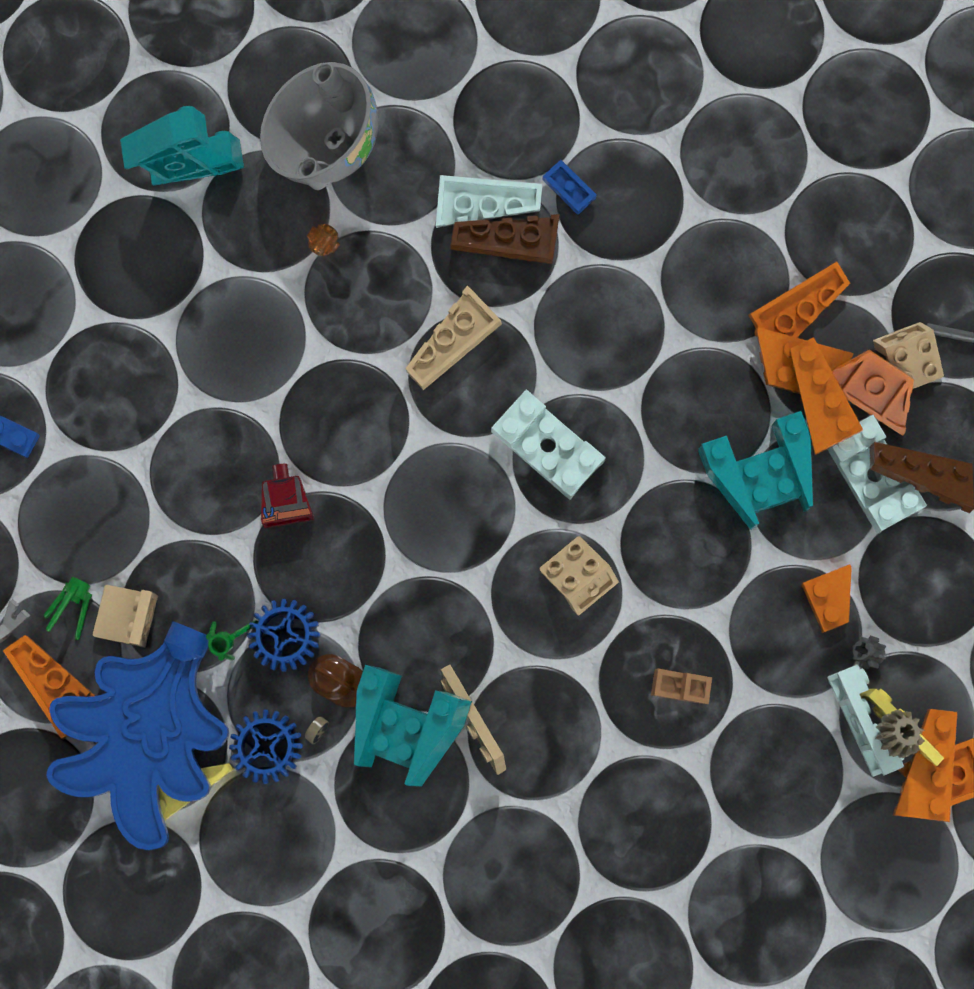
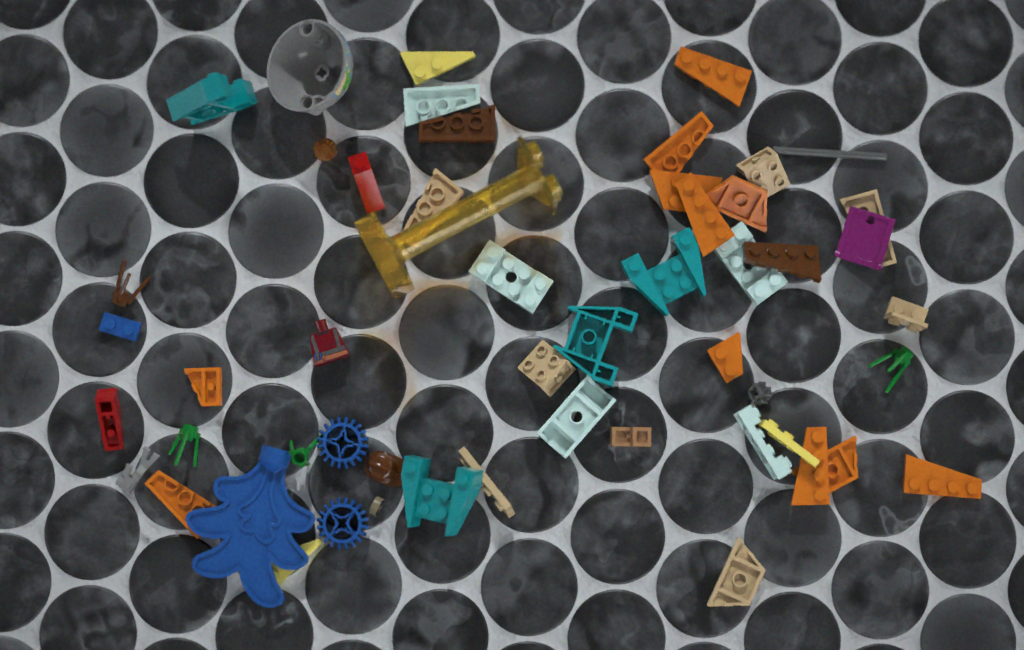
camera: 10 degrees left, 5 degrees up
tan bracket [93,585,158,648] -> none
blue plate [542,160,597,215] -> none
dark tan gear [875,710,925,758] -> none
none -> reddish brown plant [111,259,151,308]
none -> orange wing [184,367,222,407]
none -> red slope [347,151,385,215]
none -> clear yellow piece [353,136,563,300]
none -> light yellow wing [400,51,475,87]
none -> light aqua piece [536,375,616,459]
none -> teal wedge [553,306,638,388]
none -> orange wing [674,46,752,108]
none -> tan wing [706,537,766,607]

